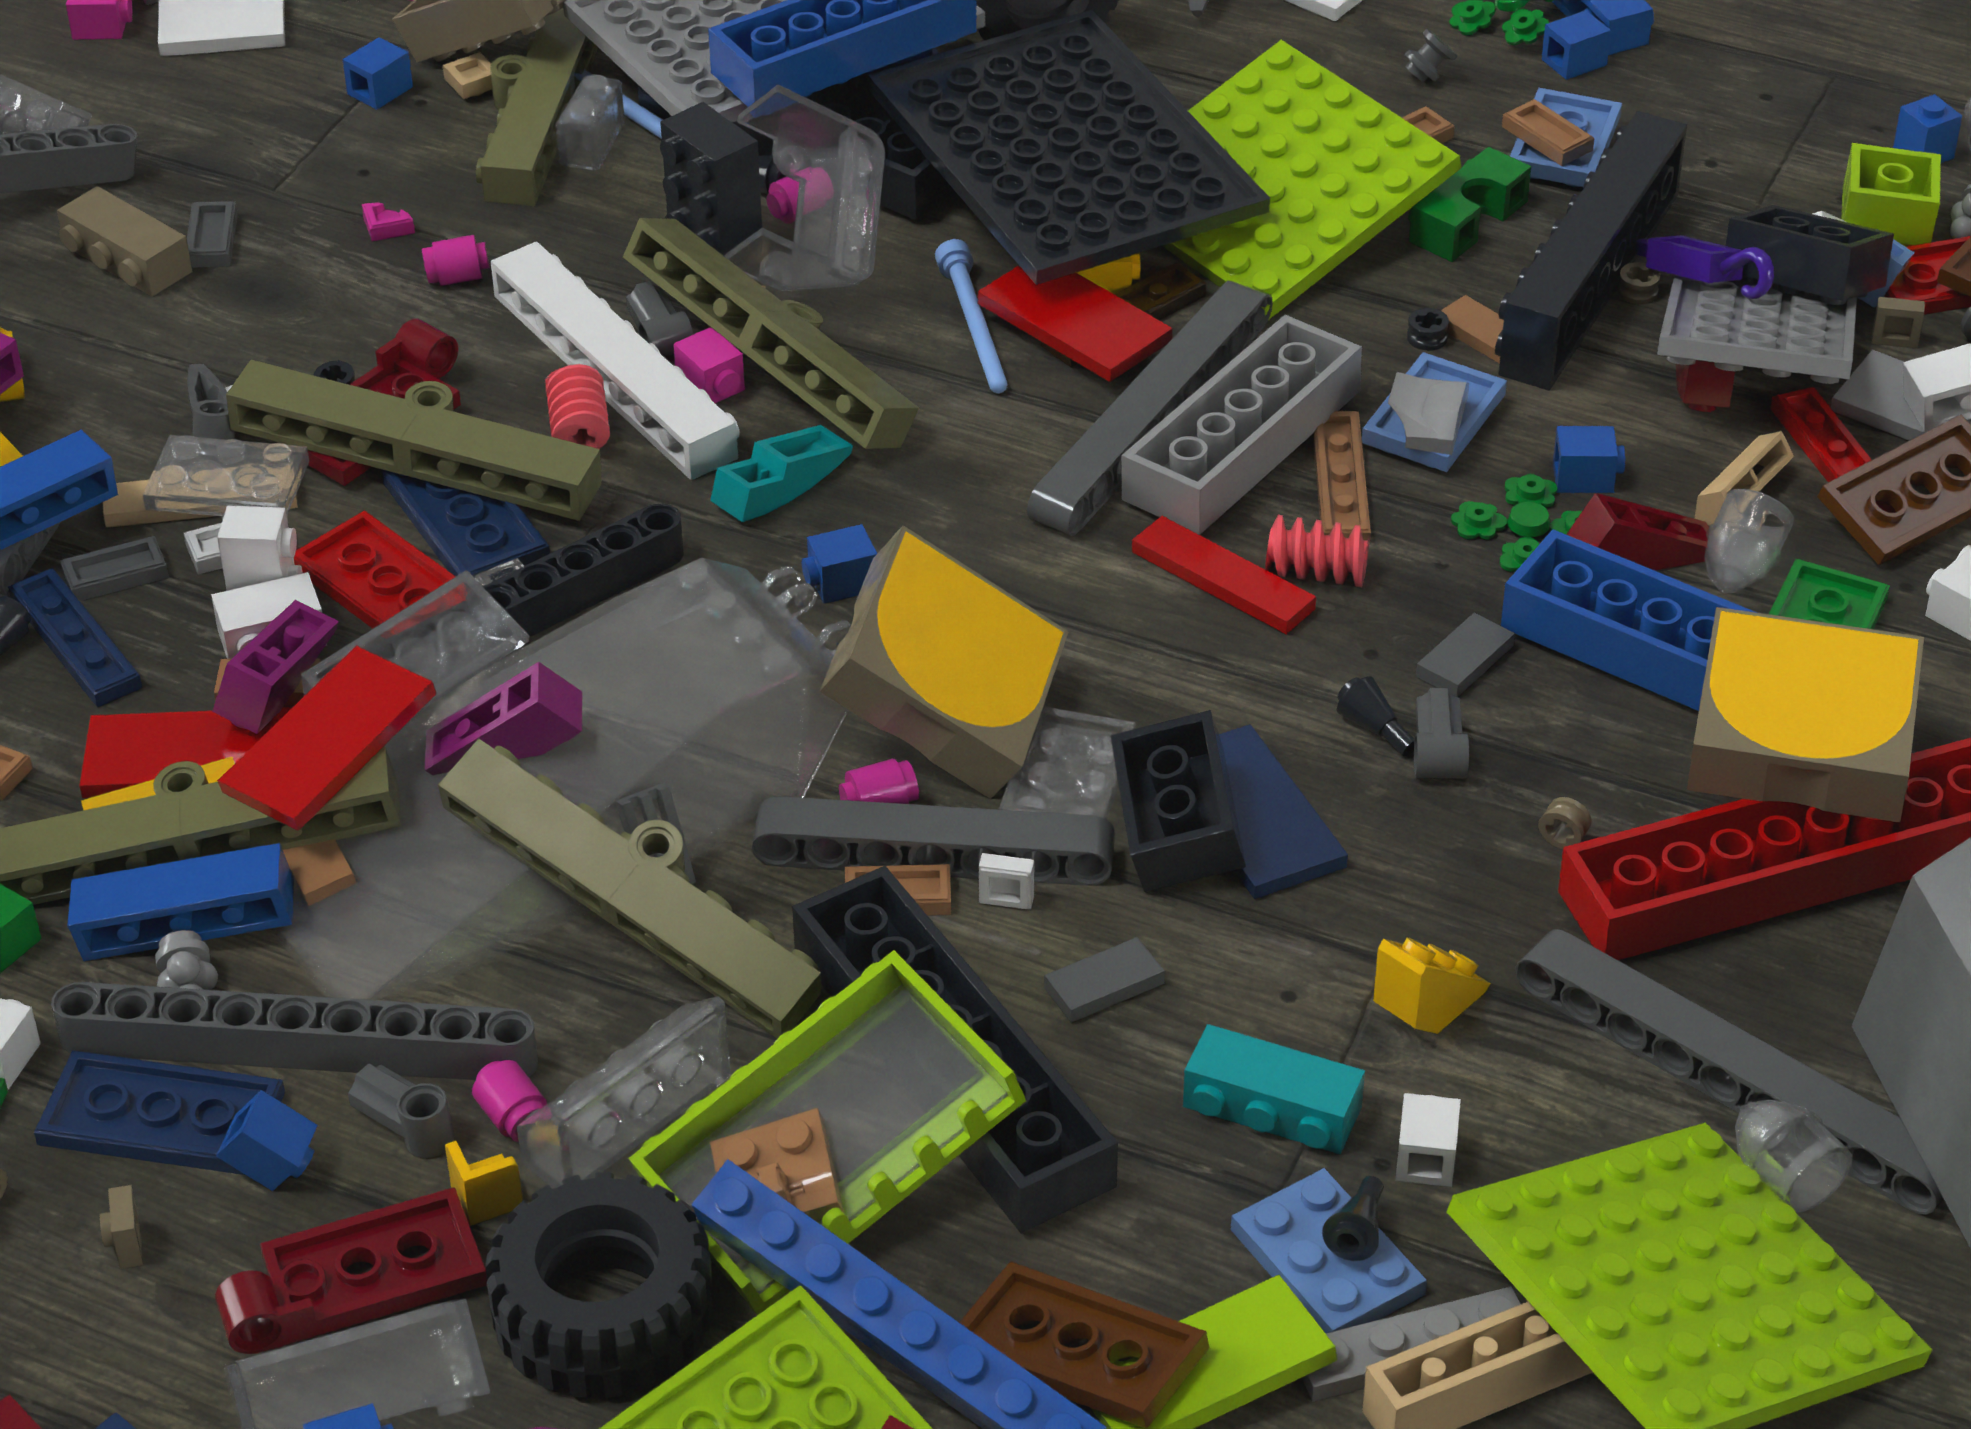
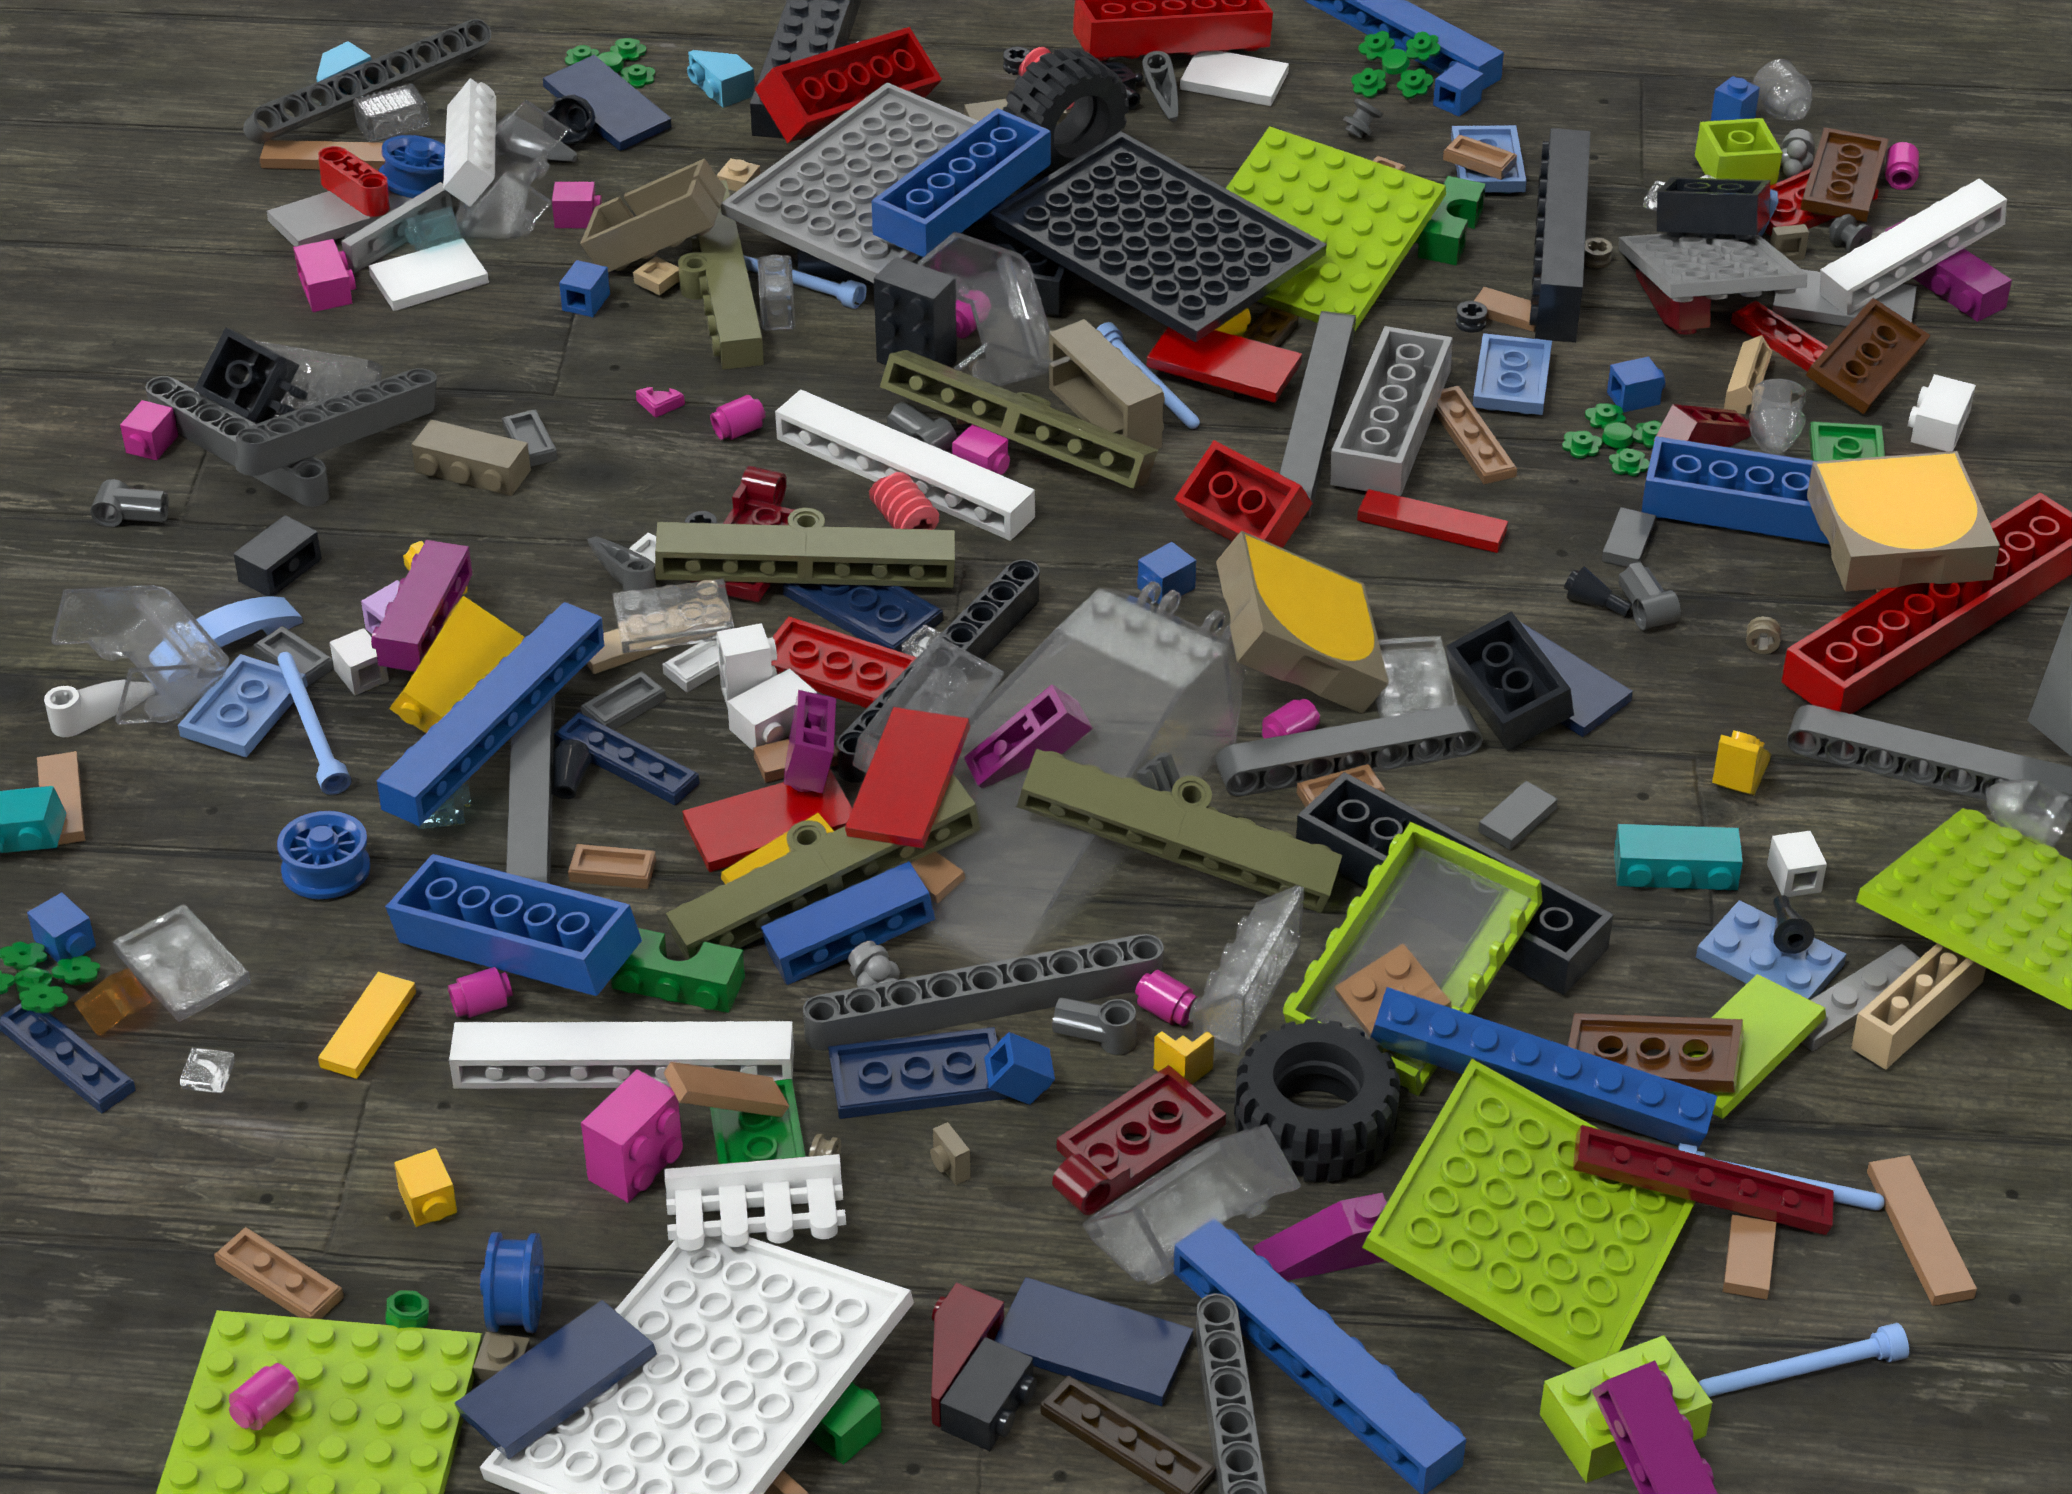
camera: 20 degrees left, 0 degrees up
teal slope [710,425,853,522] -> none
white tile [979,853,1034,910] -> none
coral piece [1265,515,1369,588] -> none
light grey slope [1388,372,1469,455] -> none
dark purple piece [1636,235,1774,299] -> none
none -> dark tan piece [1049,319,1165,449]
none -> red brick [1174,440,1313,548]

